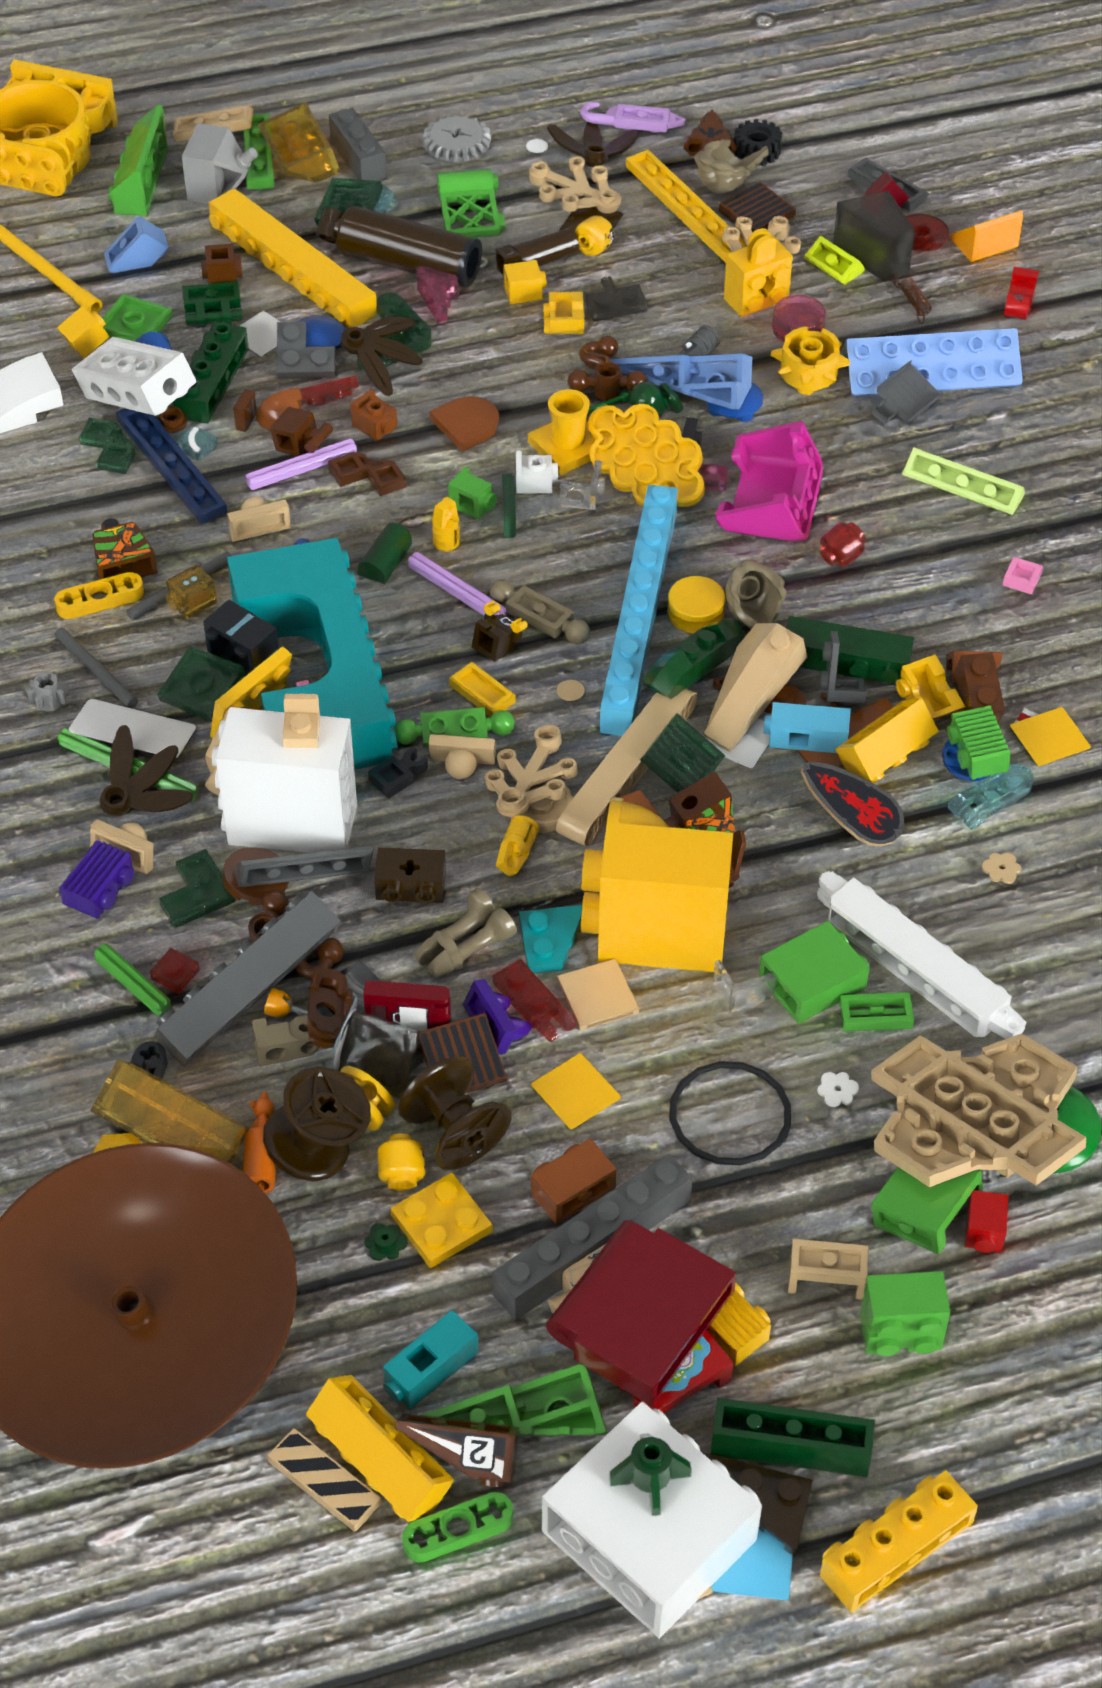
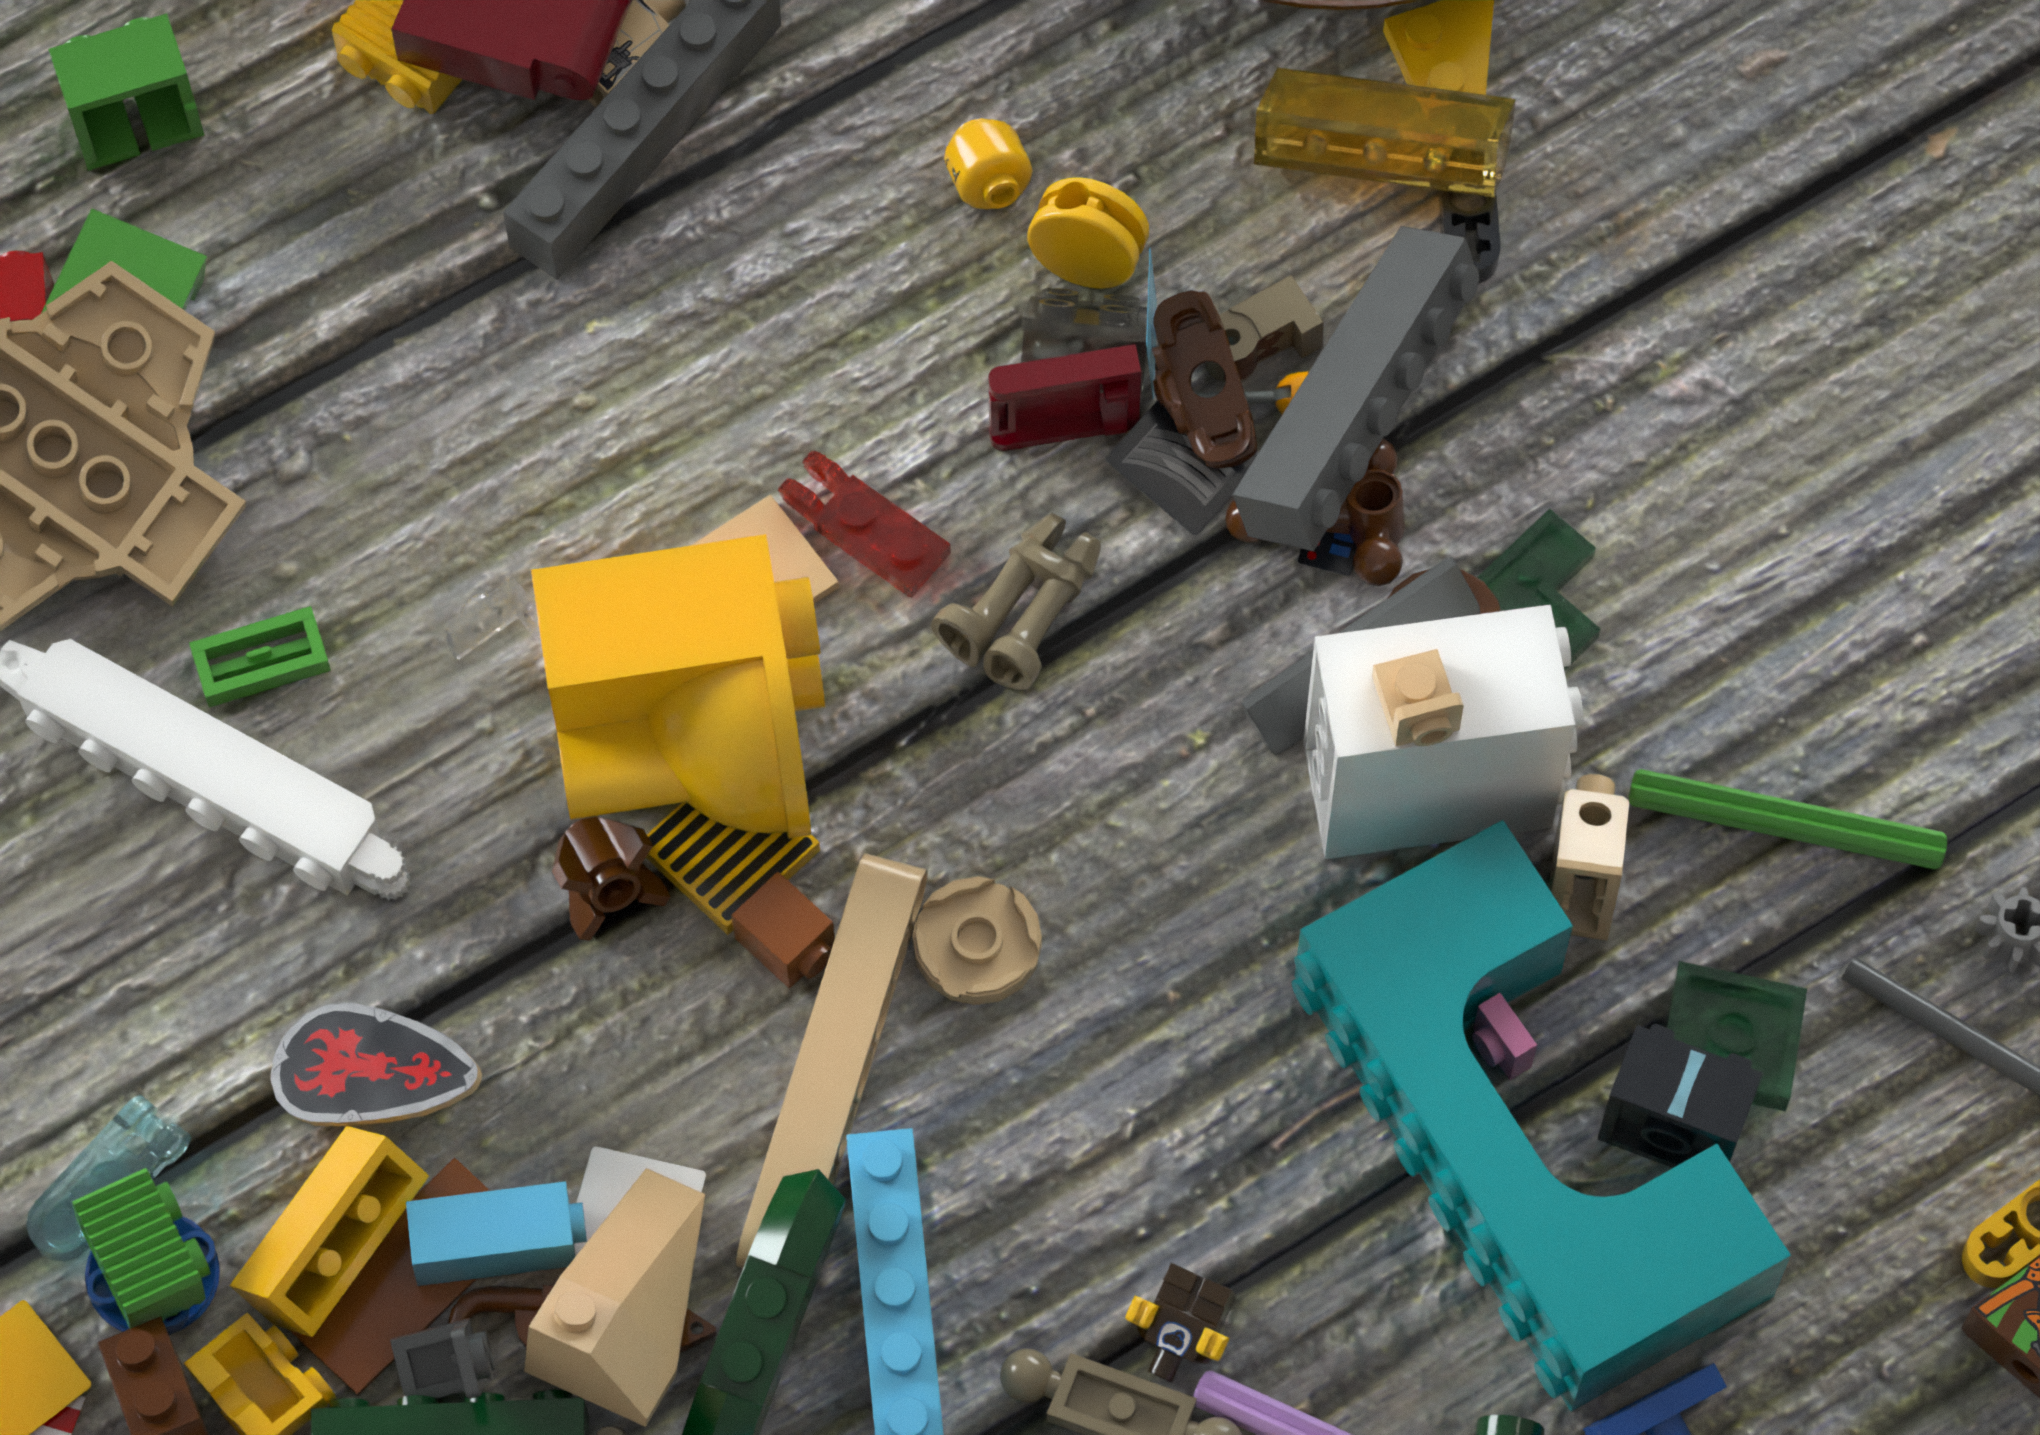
camera: 165 degrees right, 15 degrees up
dark purple brick [59,839,134,919] -> none
white sticker [69,699,196,758] -> none
tan tile [90,819,154,875] -> none
bright green axle [94,944,171,1016] -> none
dark brown plant [100,725,193,816] -> none
dark grey bar [126,551,232,620] -> none
clear red plate [150,948,200,994] -> none
clear yellow brick [166,564,217,620] -> none
yellow plate [210,646,292,738] -> none
orange wheel [242,1092,276,1194] -> none
dark brown piece [263,1066,371,1181] -> none
dark green plant [364,1223,408,1261] -> none
black plate [368,747,428,799] -> none
dark brown brick [374,847,446,903] -> none
yellow plate [390,1172,493,1269] -> none
bright green plate [393,707,515,748] -> none
dark brown piece [398,1056,512,1170] -> none
tile [417,1013,507,1093] -> none
tan tile [429,734,496,780] -> none
yellow tile [449,662,516,717] -> none
dark purple tile [462,979,533,1055] -> none
tan plant [485,724,578,817] -> none
yellow hinge [495,815,540,877] -> none
teal wing [519,905,582,974] -> none
yellow sticker [531,1053,621,1130] -> none
dark orange brick [531,1138,616,1225] -> none
tan sticker [556,680,585,701] -> none
clear green tile [639,713,726,793] -> none
reddish brown torso [664,771,735,833] -> none
black piece [669,1061,791,1166] -> none
bright green brick [759,920,870,1024] -> none
tan panel [788,1239,868,1300] -> none
white plant [817,1072,859,1107] -> none
tan plant [982,853,1021,884] -> none

